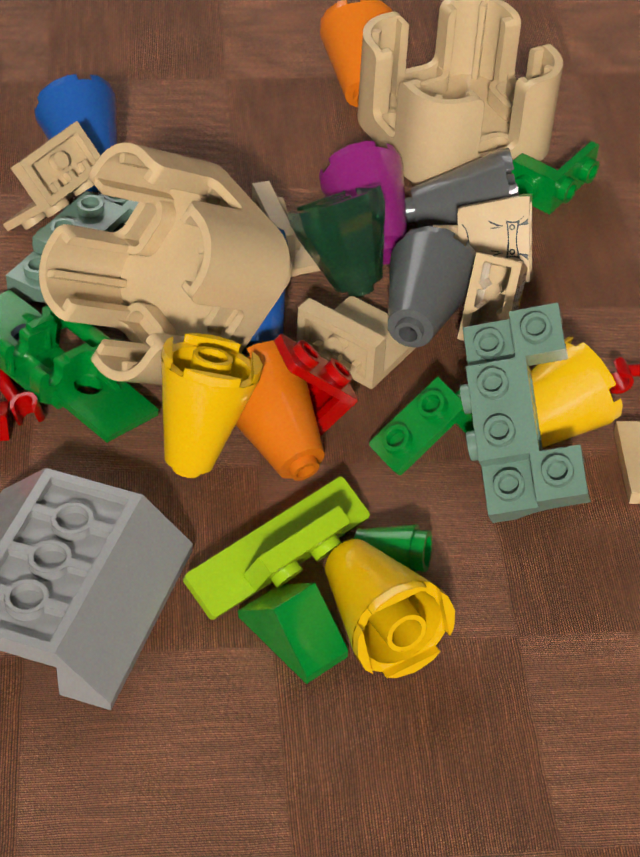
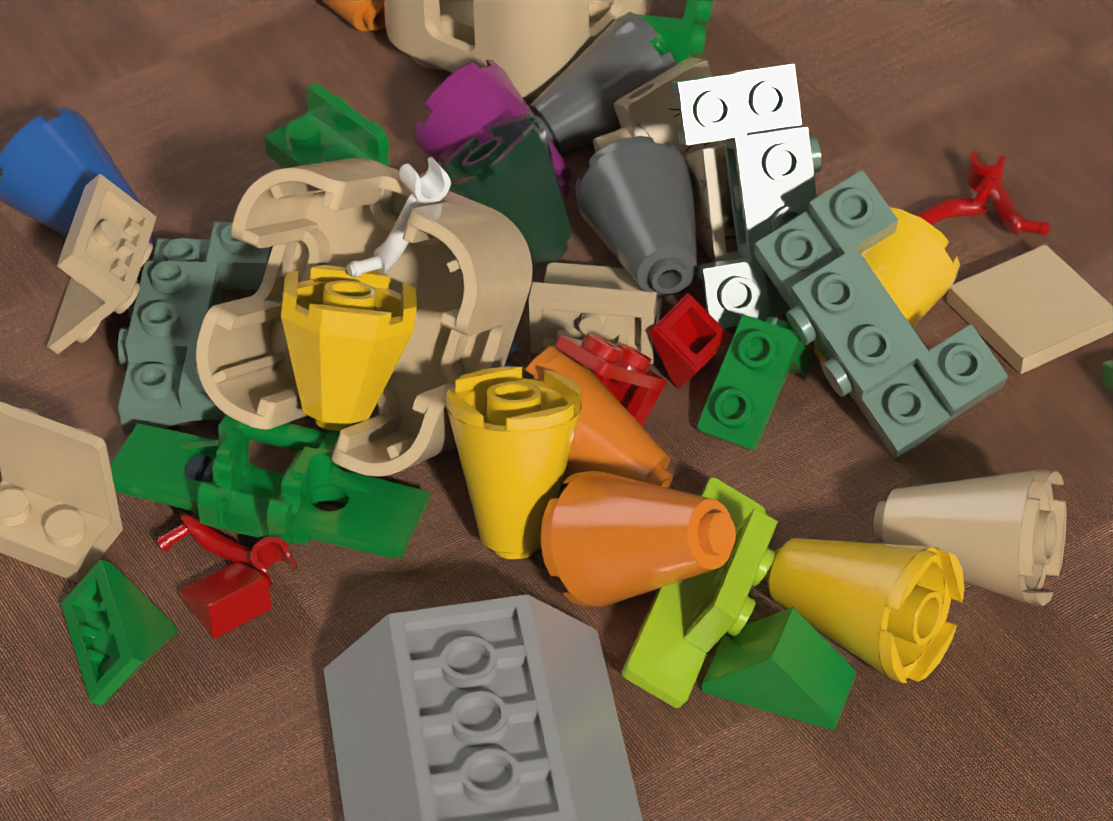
camera: 25 degrees left, 0 degrees up
green cone [354,524,433,572] -> none
none -> green bracket [264,82,390,168]
none -> yellow cone [281,265,417,431]
none -> white piece [347,157,451,277]
none -> orange cone [541,471,736,607]
none -> red slope [649,293,732,389]
none -> bracket [671,63,822,328]
none -> tan cone [873,469,1067,606]

